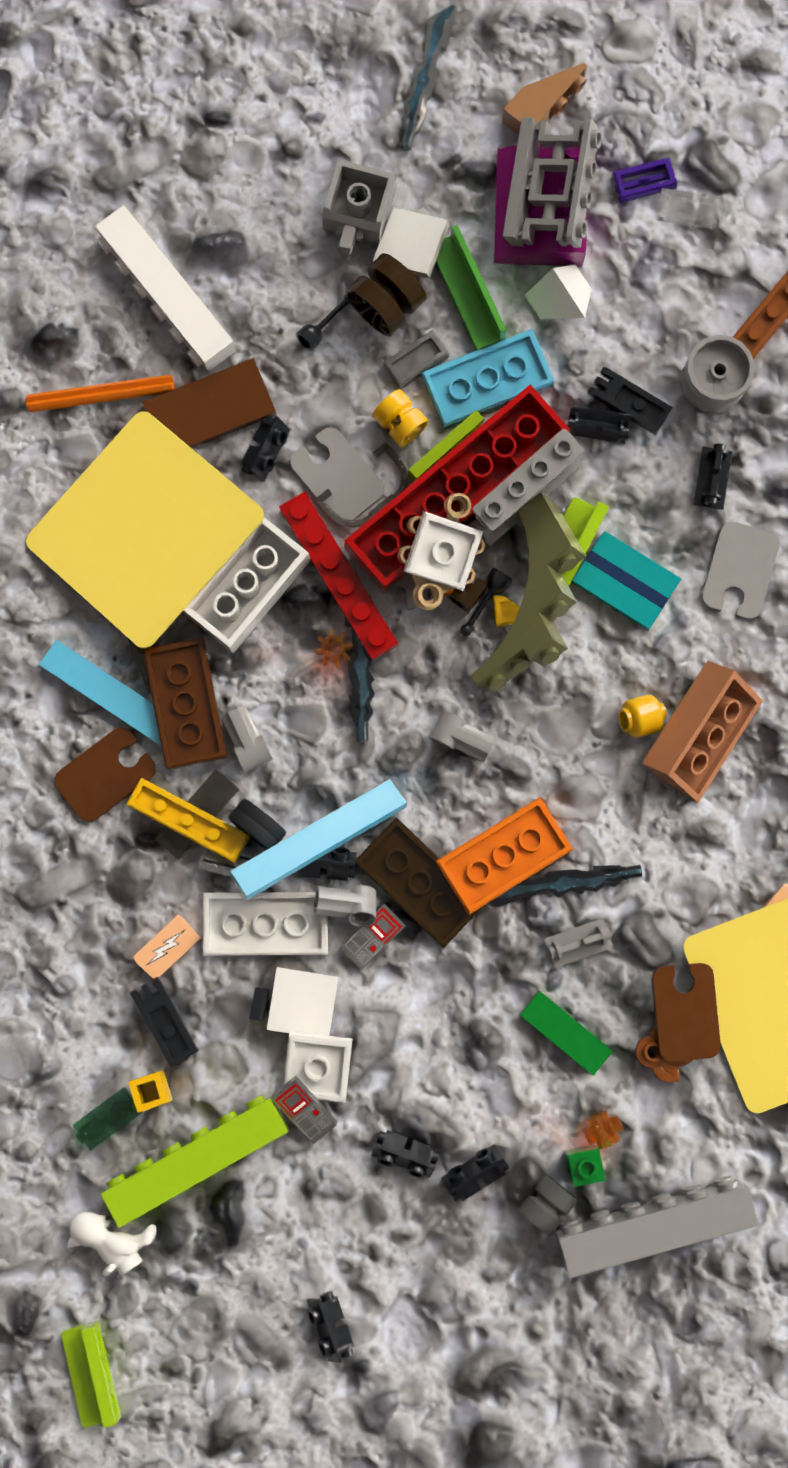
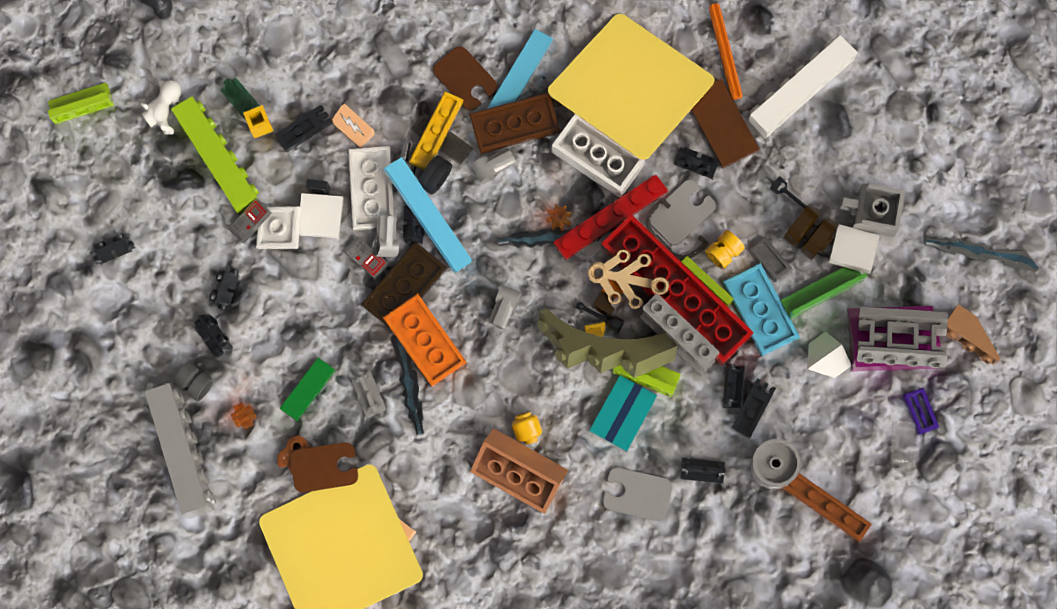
camera: 90 degrees right, 5 degrees down
white tile [404,511,483,591] -> none
green brick [564,1145,606,1187] -> none

